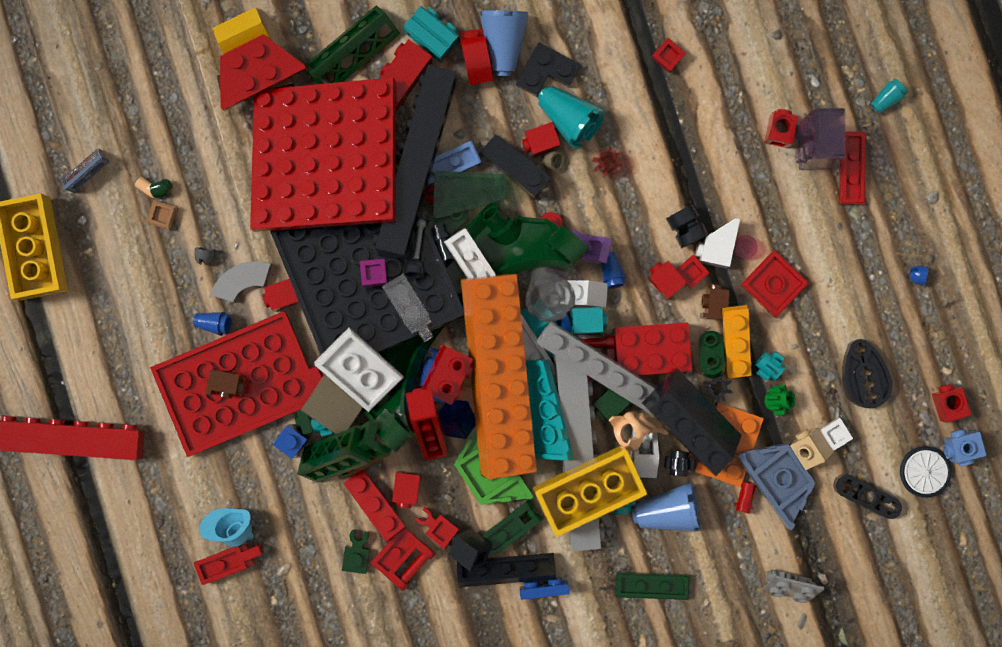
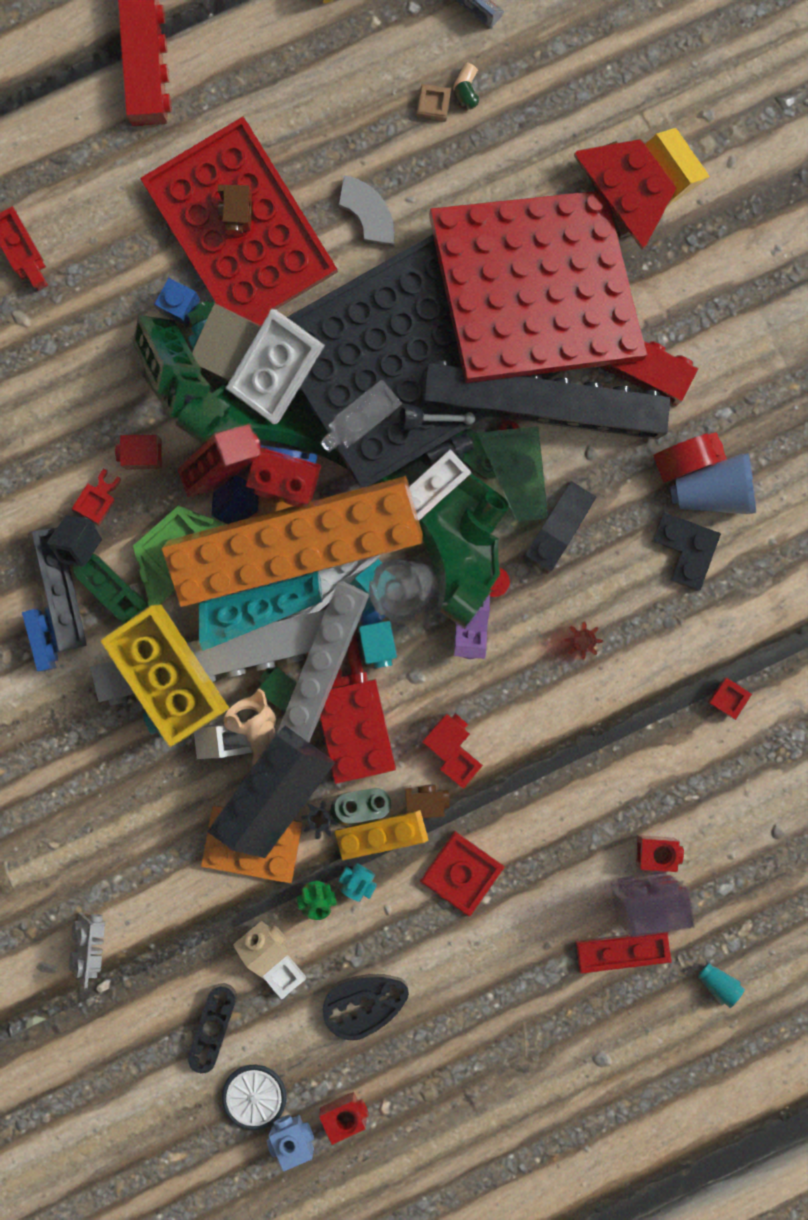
camera: 85 degrees right, 0 degrees up
blue cone [193,312,232,336] -> none
dark grey hinge [194,247,214,265] -> none
medium azure piece [199,508,254,547] -> none
red brick [262,279,299,312] -> none
dark green fence [305,5,401,84] -> none
dark green plate [342,529,370,574] -> none
red plate [343,469,407,542] -> none
magenta plate [360,259,388,287] -> none
red plate [371,528,436,591] -> none
teal brick [403,6,459,62] -> none
medium blue hinge [427,141,482,187] -> none
red brick [522,122,560,158] -> none
teal cone [538,86,606,150] -> none
dark tan hinge [543,151,565,171] -> none
white slope [551,280,608,308] -> none
blue cone [602,252,627,289] -> none
dark green tile [615,572,690,600] -> none
medium blue cone [632,482,701,532] -> none
black gear [664,450,695,477] -> none
black wheel [666,204,709,249] -> none
white slope [695,218,740,269] -> none
clear pink plate [734,235,758,259] -> none
red pin [734,482,757,514] -> none
sand blue wing [735,443,816,530] -> none
blue hinge [909,265,928,286] -> none

